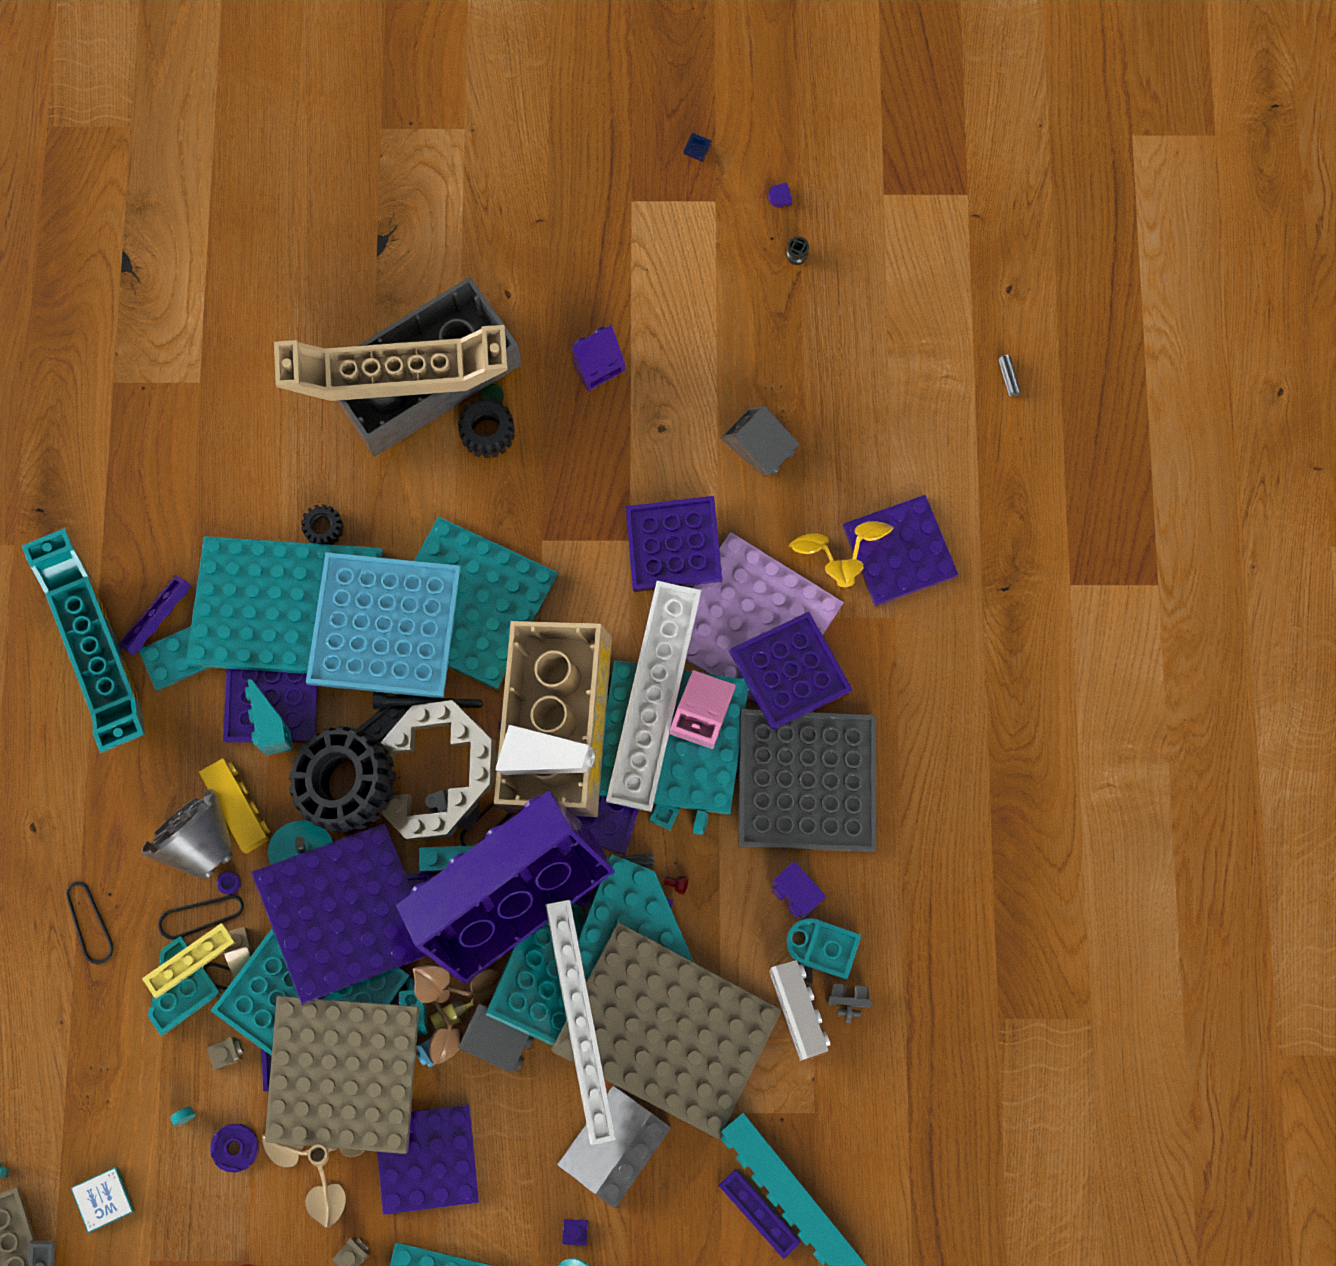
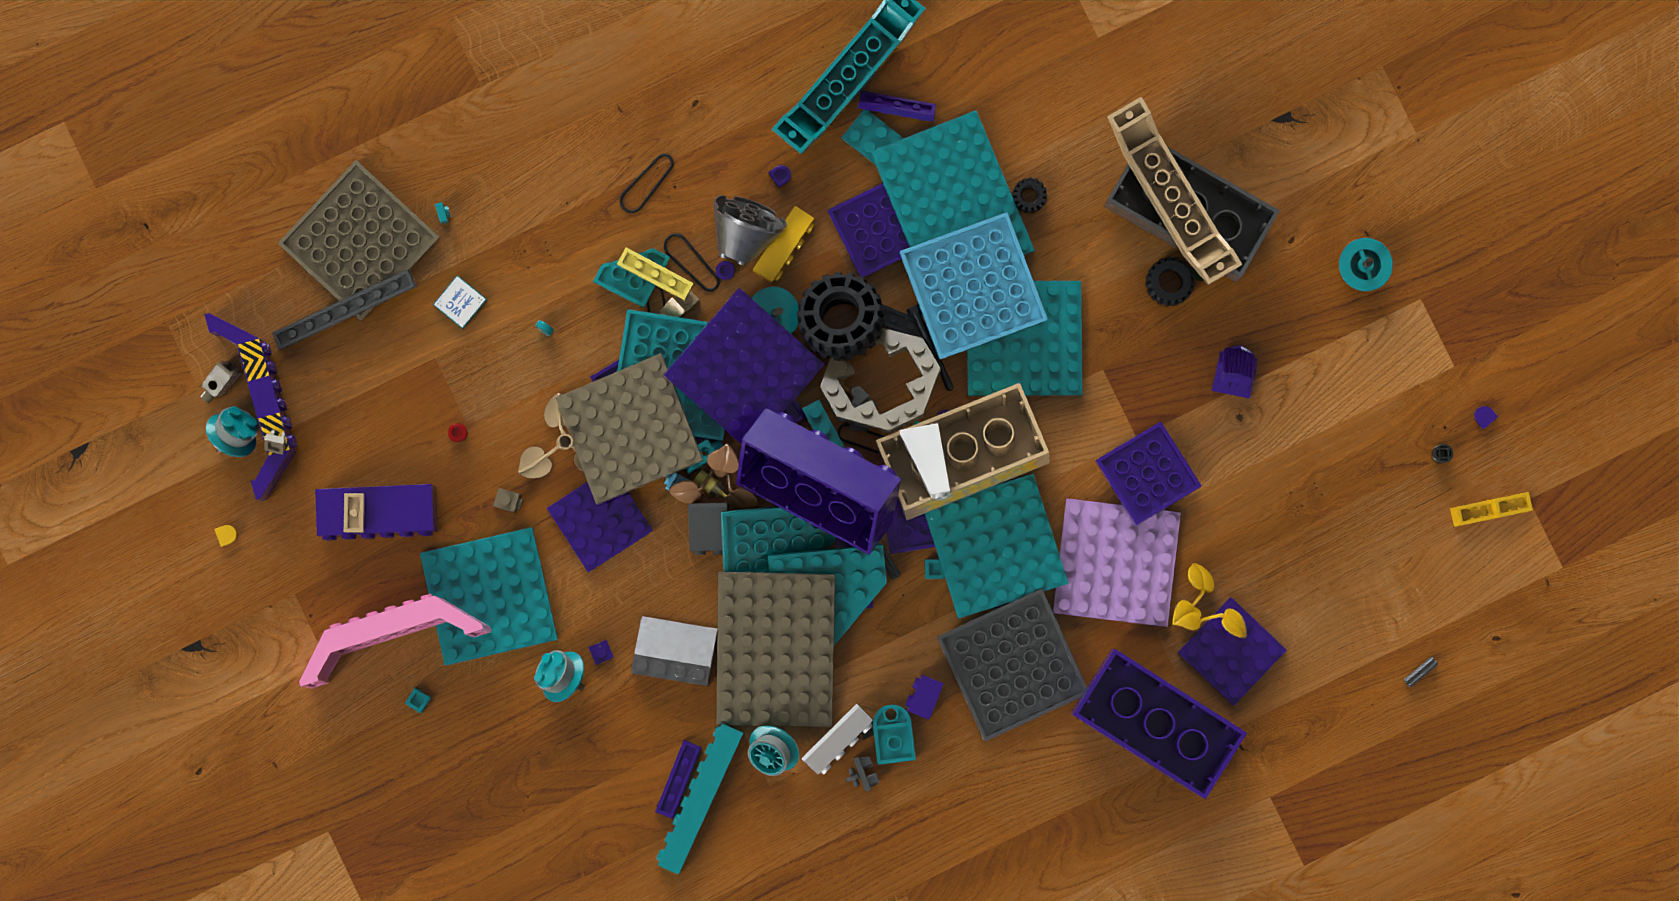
camera: 65 degrees right, 10 degrees up
dark tan bracket [207,1037,244,1070] -> none
dark purple tile [210,1124,259,1172] -> none
teal slope [245,679,293,756] -> none
white plate [545,900,615,1145] -> none
dark purple slope [572,325,625,391] -> none
white plate [606,581,701,812] -> none
dark red piece [664,876,689,895] -> none
bright pink slope [670,670,736,749] -> none
clear blue plate [684,133,712,162] -> none
teal tile [693,810,709,835] -> none
dark grey slope [720,406,799,475] -> none
dark purple plate [729,612,853,730] -> none
none -> teal piece [748,726,799,776]
none -> dark purple tile [768,165,791,188]
none -> dark purple brick [1070,649,1247,799]
none -> dark purple piece [1212,345,1258,398]
none -> teal piece [1339,238,1393,291]
none -> yellow slope [1450,492,1533,527]

